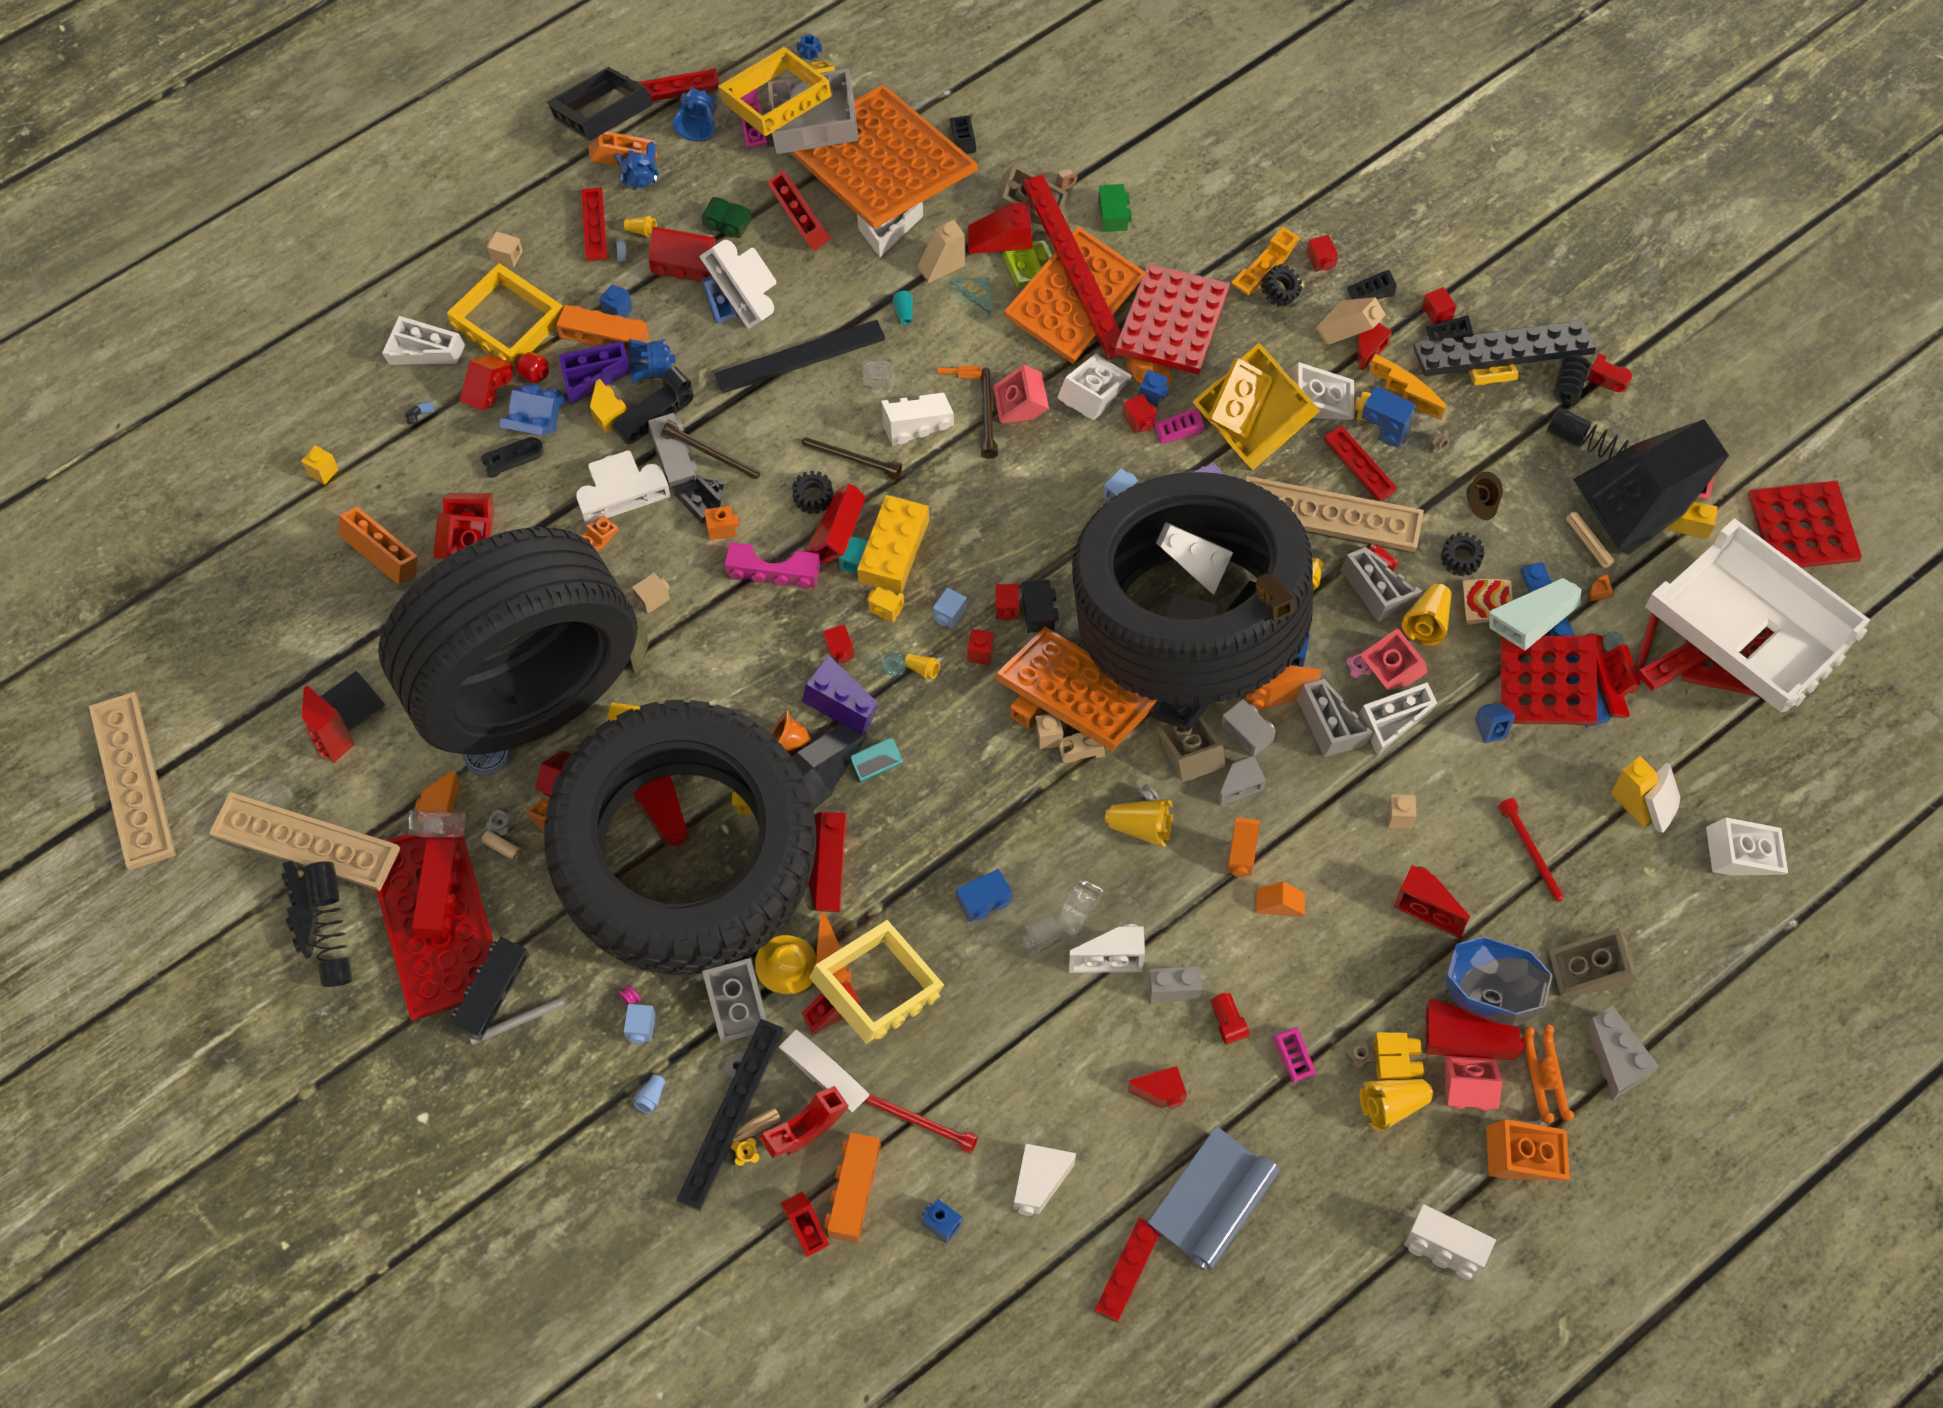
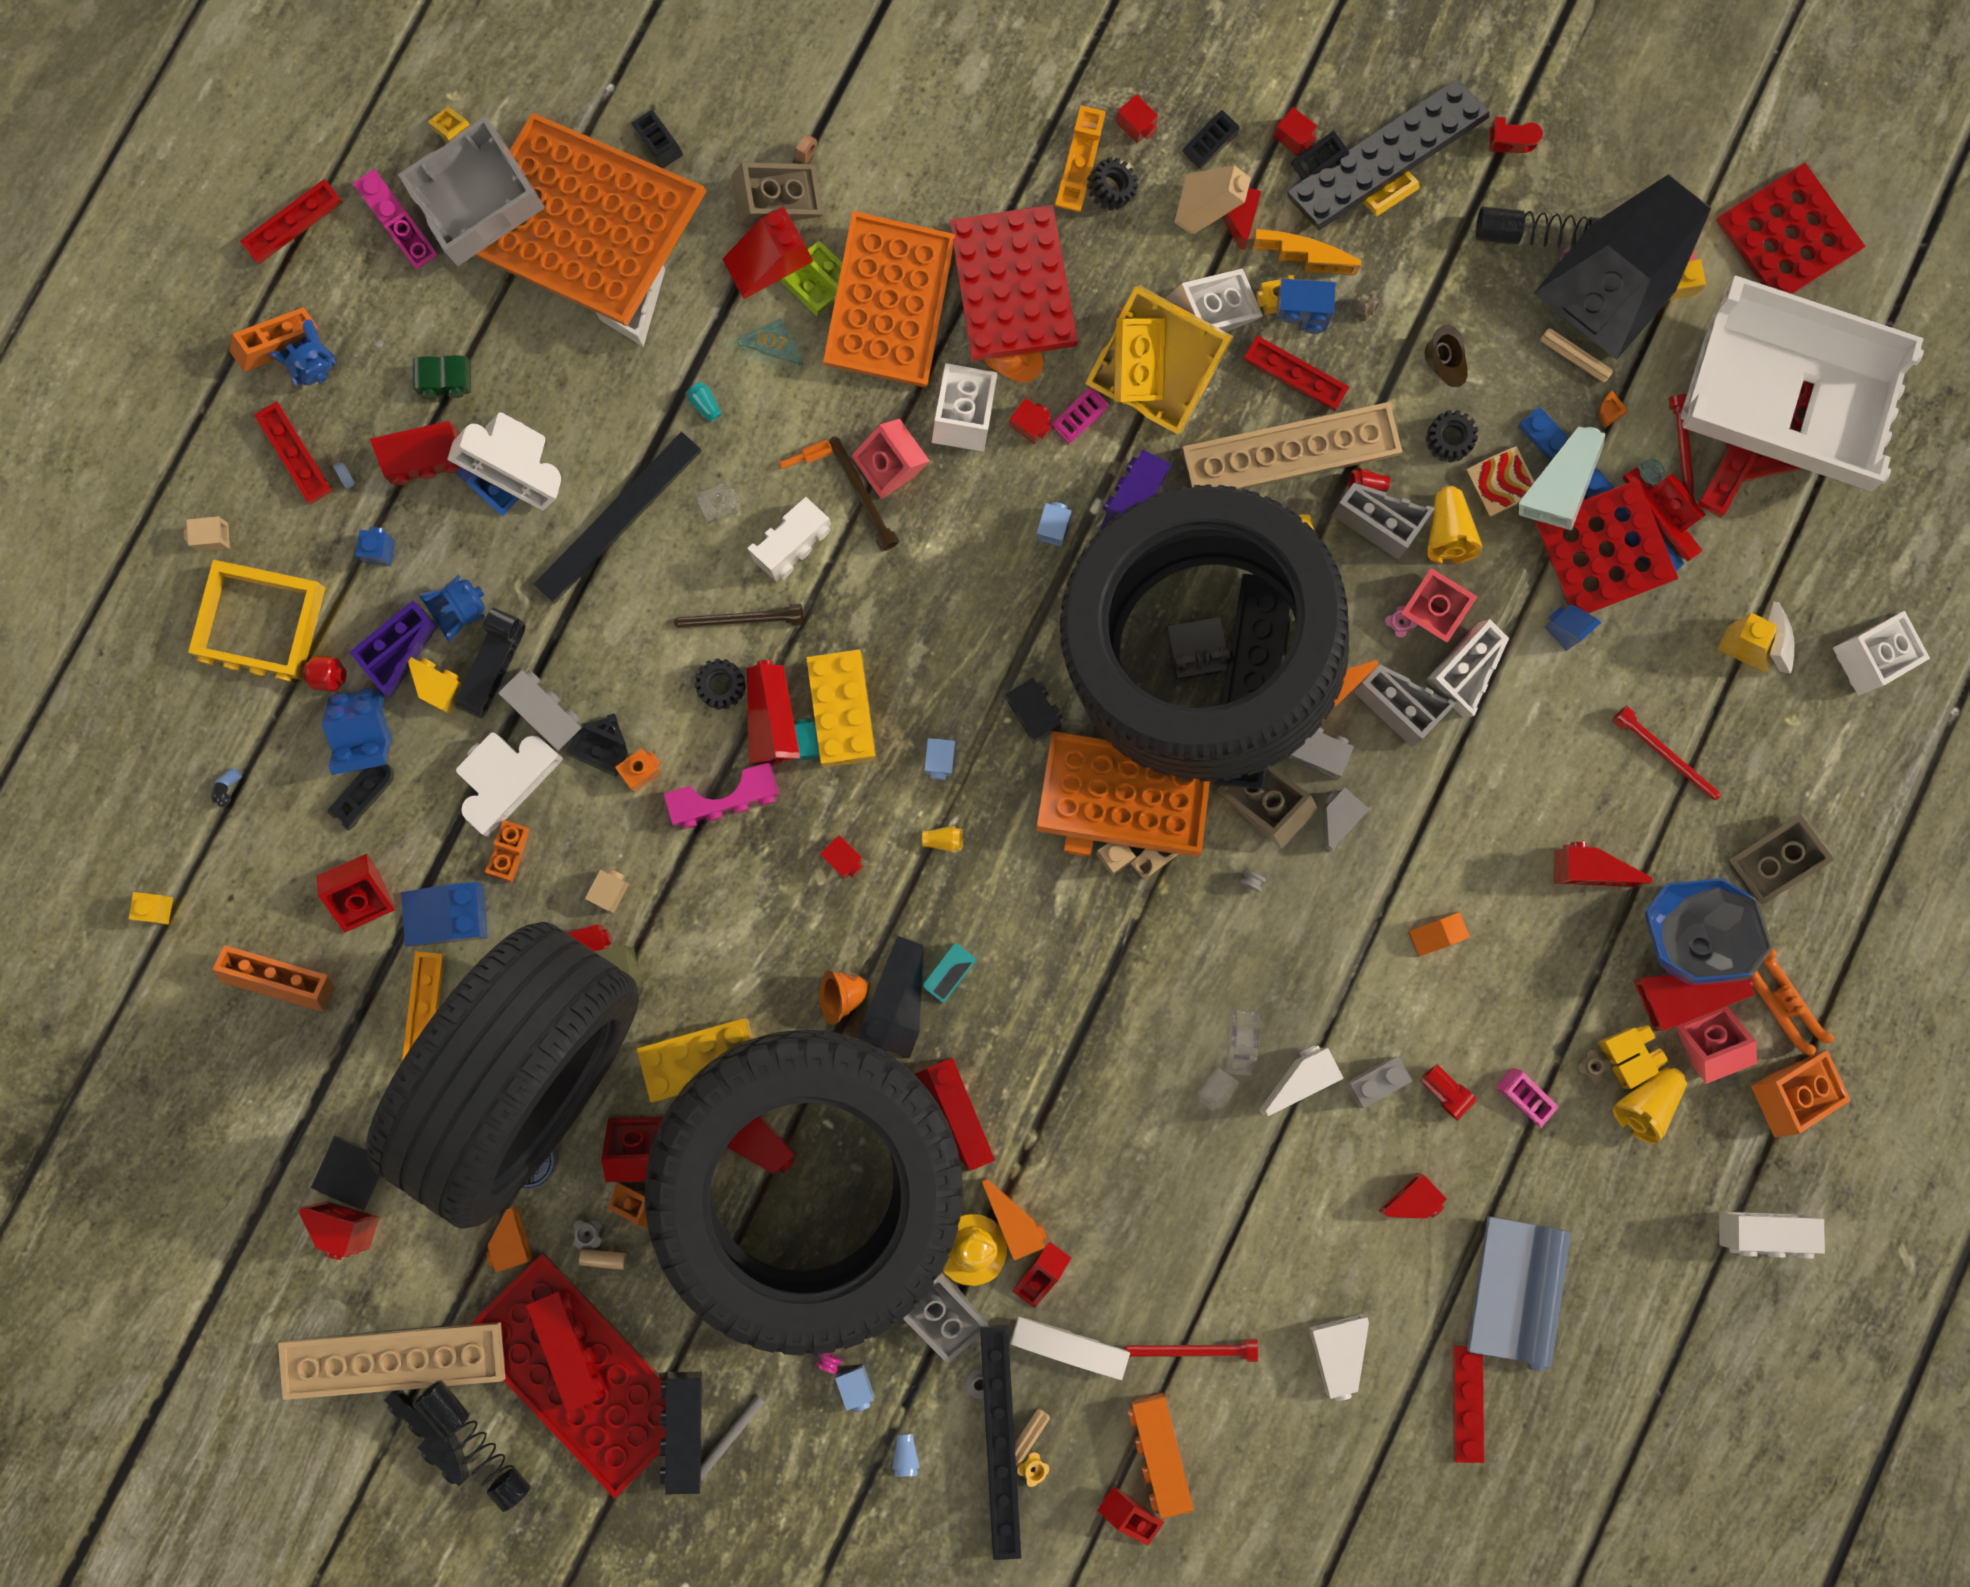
camera: 25 degrees left, 20 degrees up
tan plate [89,692,176,871] -> none
white wedge [382,316,465,365] -> none
clear slope [409,810,467,837] -> none
red slope [433,512,491,560] -> none
red brick [460,355,513,411] -> none
black window [547,67,652,141] -> none
orange brick [556,305,649,353] -> none
yellow cone [624,216,657,237] -> none
dark brown piece [660,419,760,479] -> none
blue hat [673,87,718,141] -> none
yellow window [718,47,832,136] -> none
red arch [759,1086,849,1158] -> none
red brick [767,170,832,251] -> none
blue gear [797,34,822,60] -> none
dark purple wedge [802,656,878,735] -> none
light yellow window [809,920,944,1044] -> none
yellow brick [867,587,904,623] -> none
clear light blue plate [883,653,906,676] -> none
tan slope [918,220,965,283] -> none
blue brick [921,1198,963,1243] -> none
blue brick [956,868,1012,922] -> none
red brick [967,629,994,665] -> none
red brick [995,584,1019,621] -> none
red plate [1022,174,1121,360] -> none
green brick [1098,184,1132,232] -> none
yellow cone [1105,799,1173,847] -> none
blue brick [1138,370,1169,408] -> none
white wedge [1156,522,1233,595] -> none
orange slope [1227,817,1260,877] -> none
dark brown leg [1256,574,1295,622] -> none
tan brick [1387,794,1416,829] -> none
black piece [1553,355,1590,405] -> none
light grey wedge [1587,1005,1659,1101] -> none

